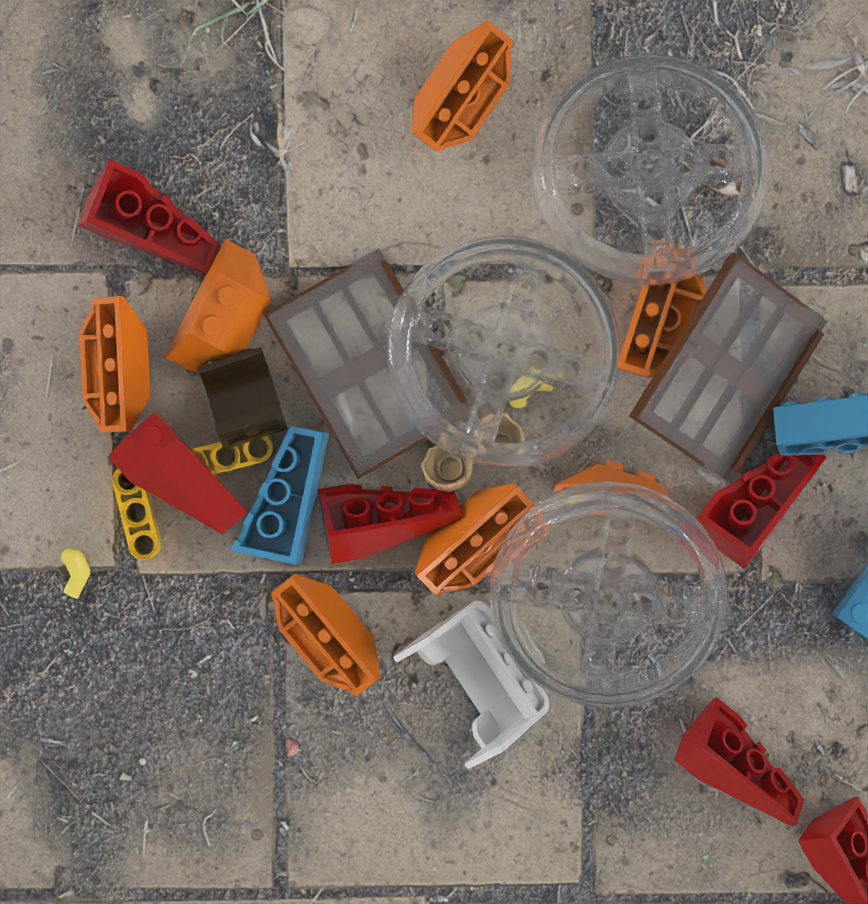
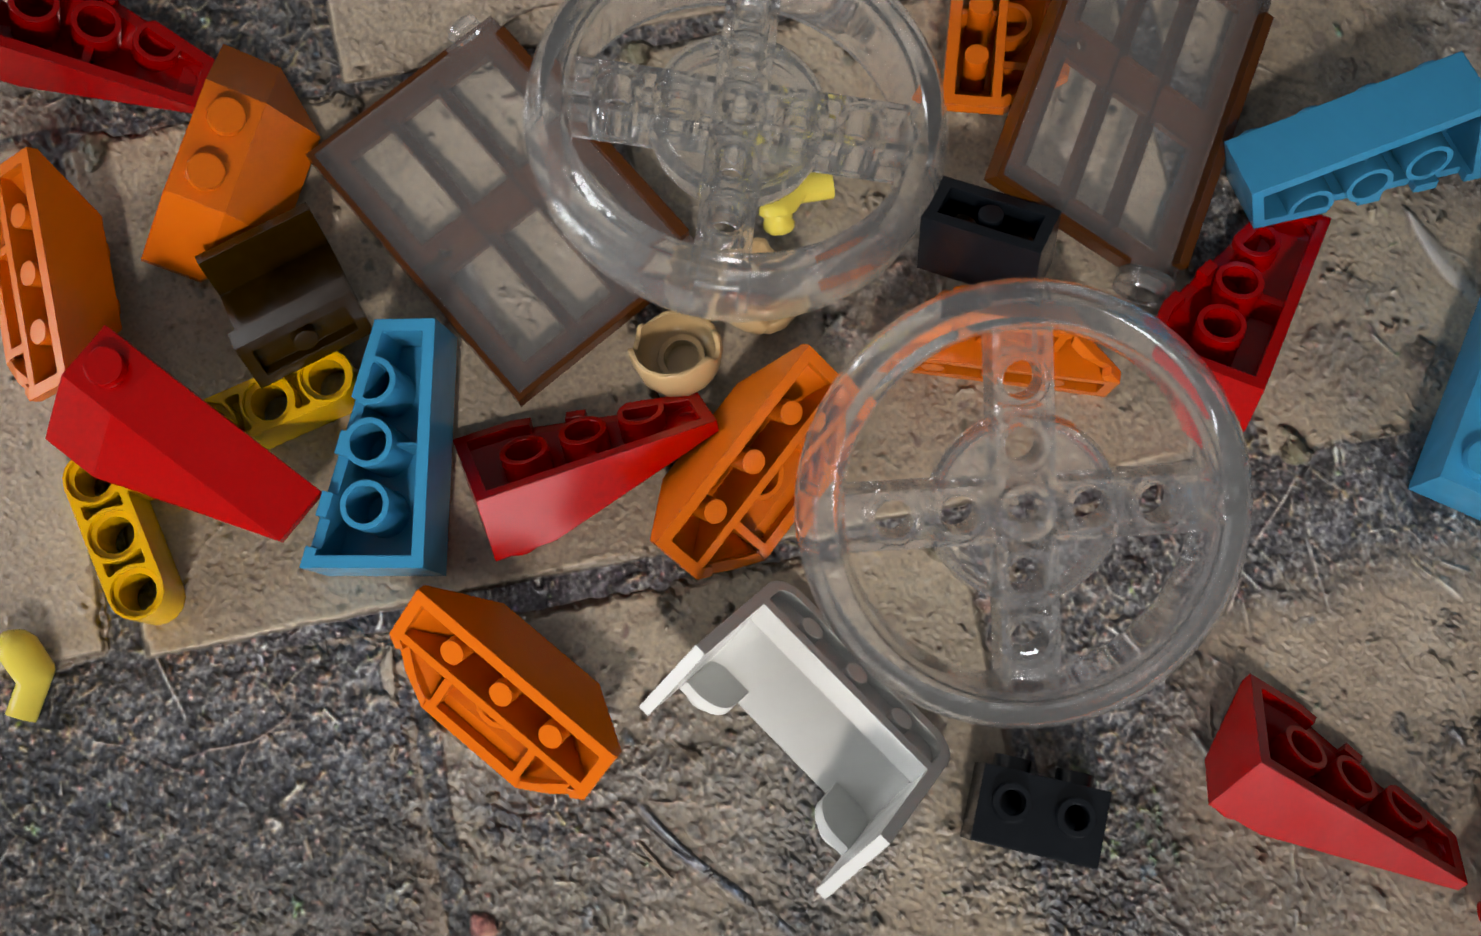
camera: 15 degrees left, 10 degrees down
none -> black brick [917,176,1062,304]
none -> black brick [960,753,1112,870]

